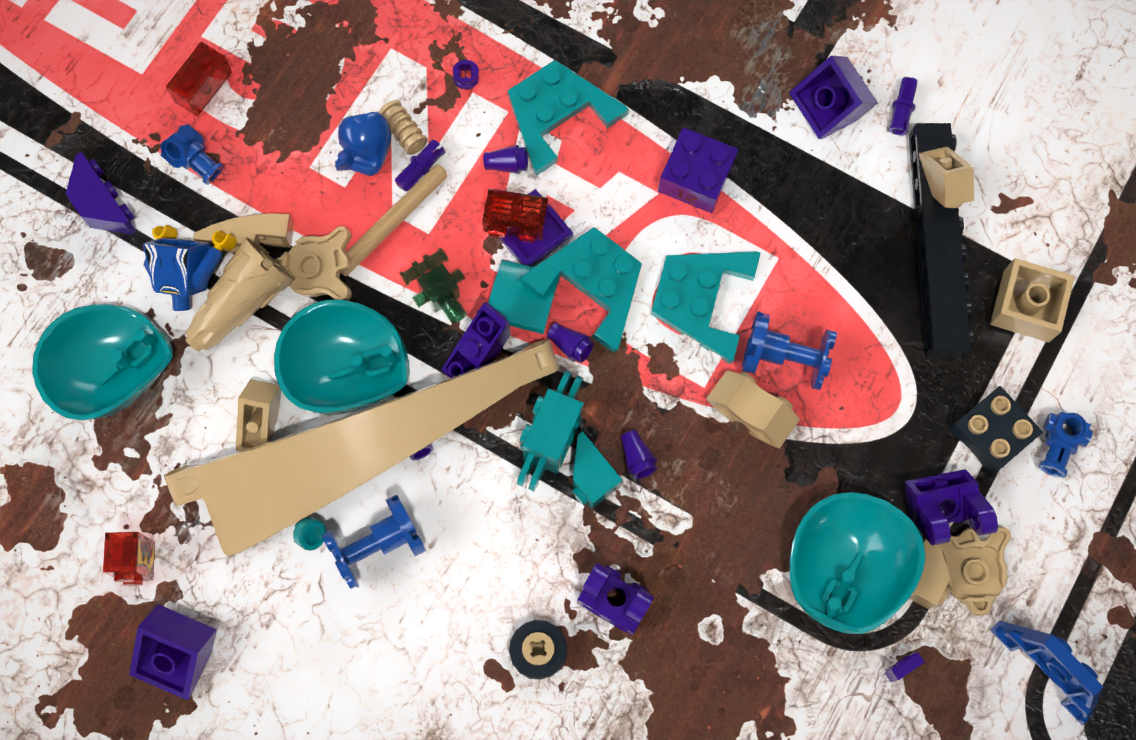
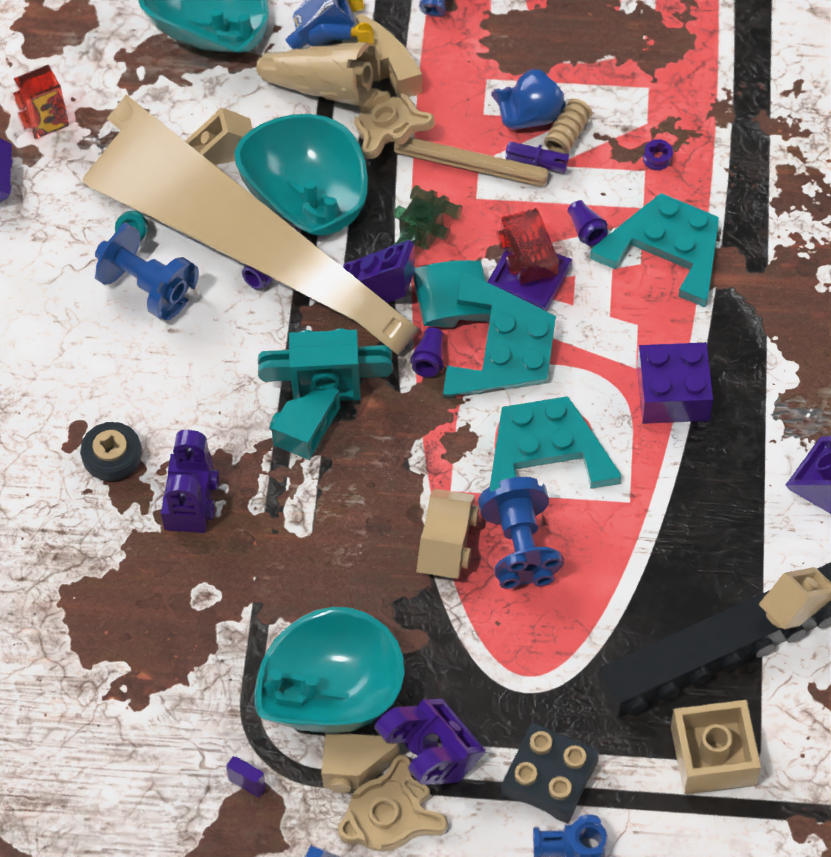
camera: 70 degrees right, 15 degrees down
dark purple cone [620,430,657,479] -> none

